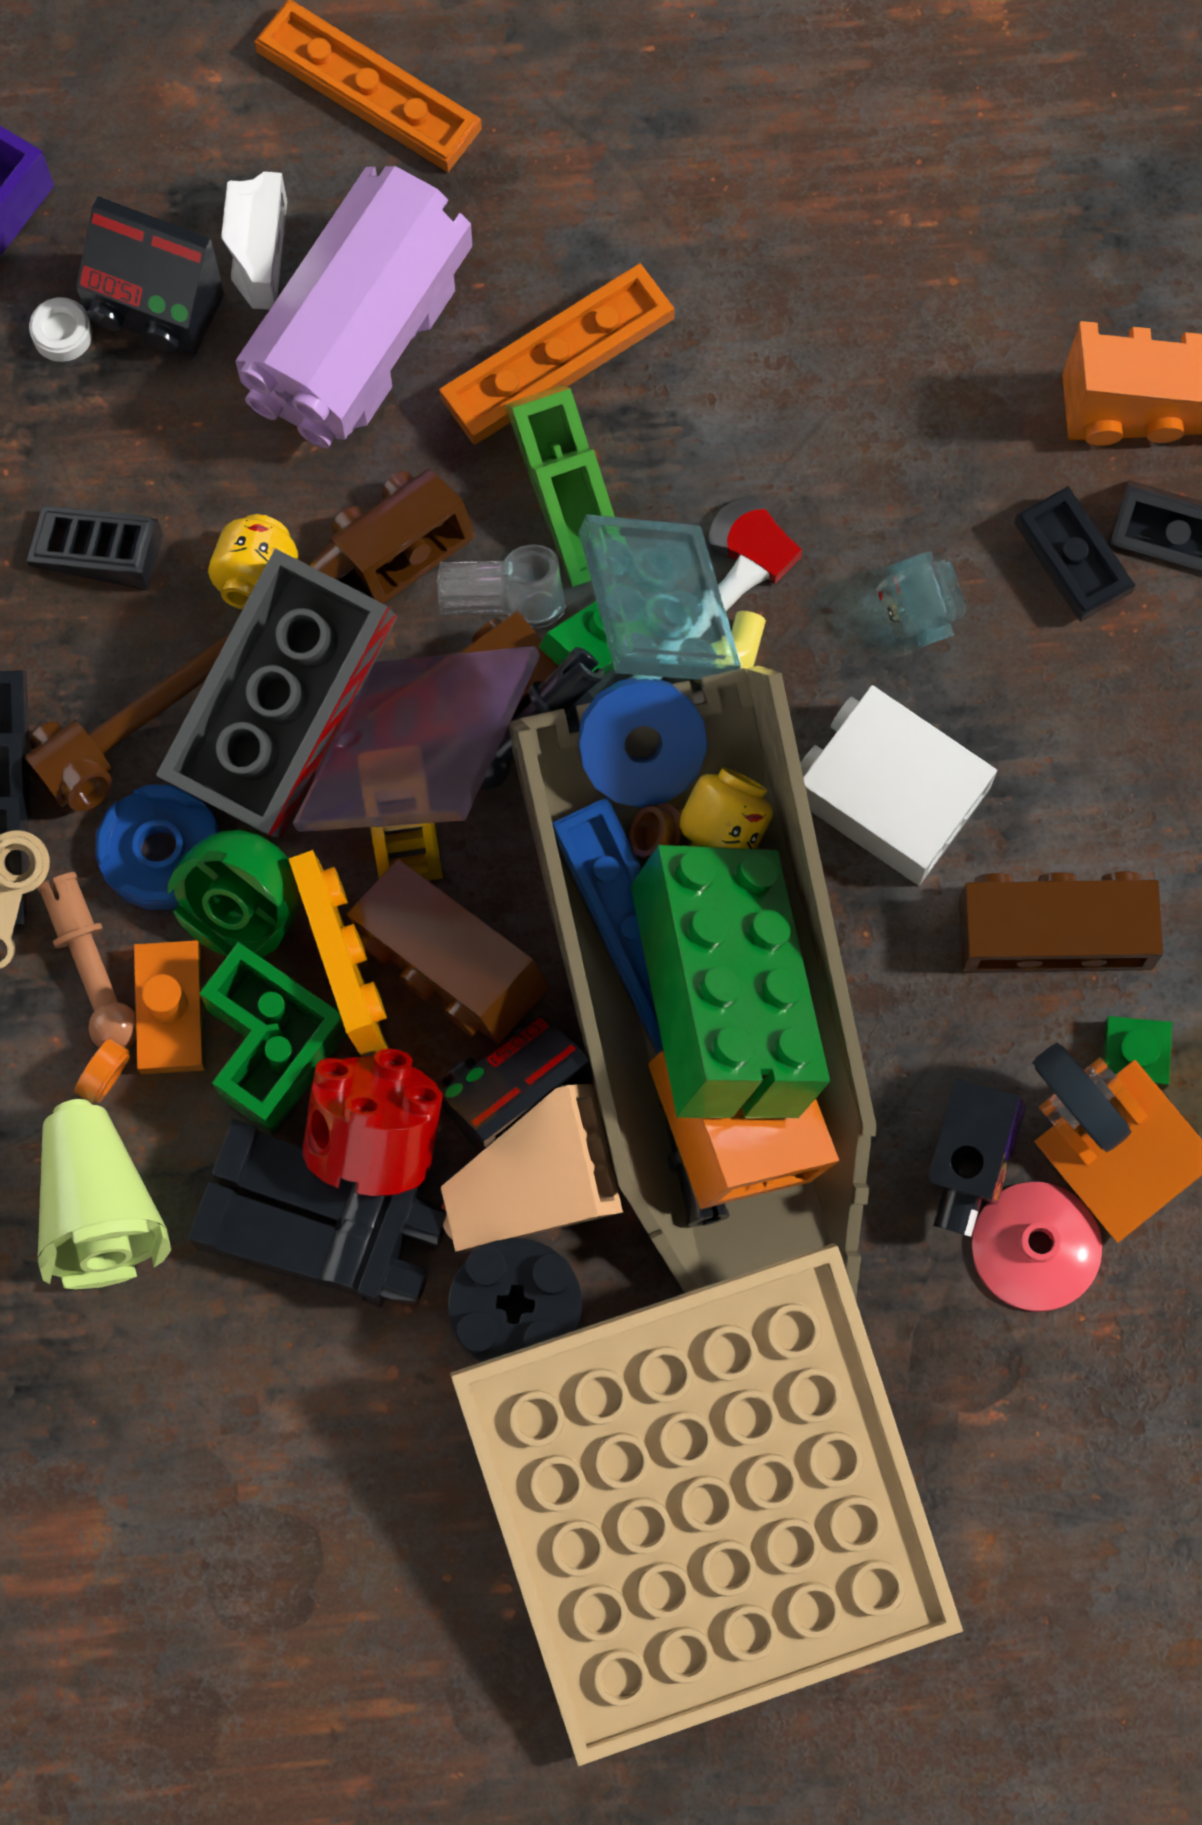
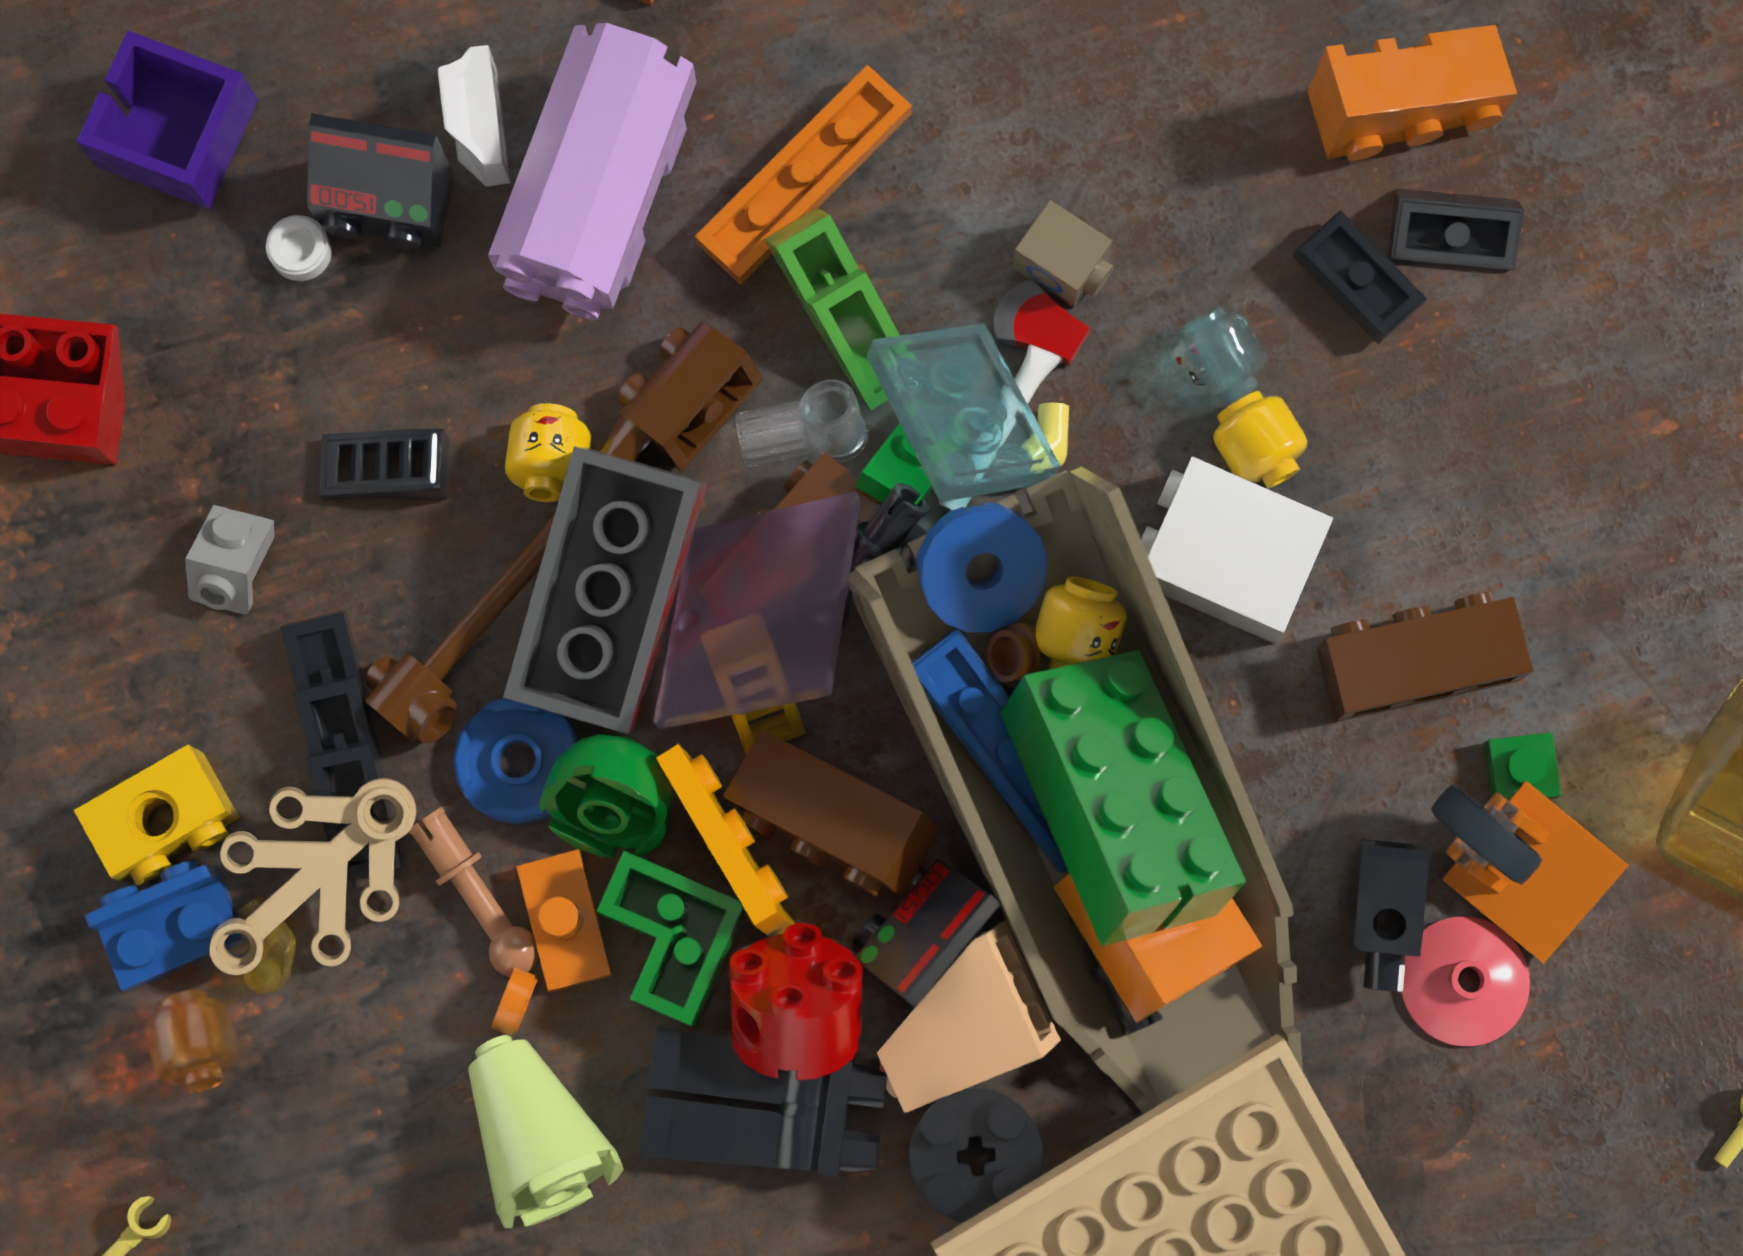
camera: 10 degrees left, 5 degrees up
none -> dark tan brick [1012,200,1114,309]
none -> yellow head [1213,391,1307,489]

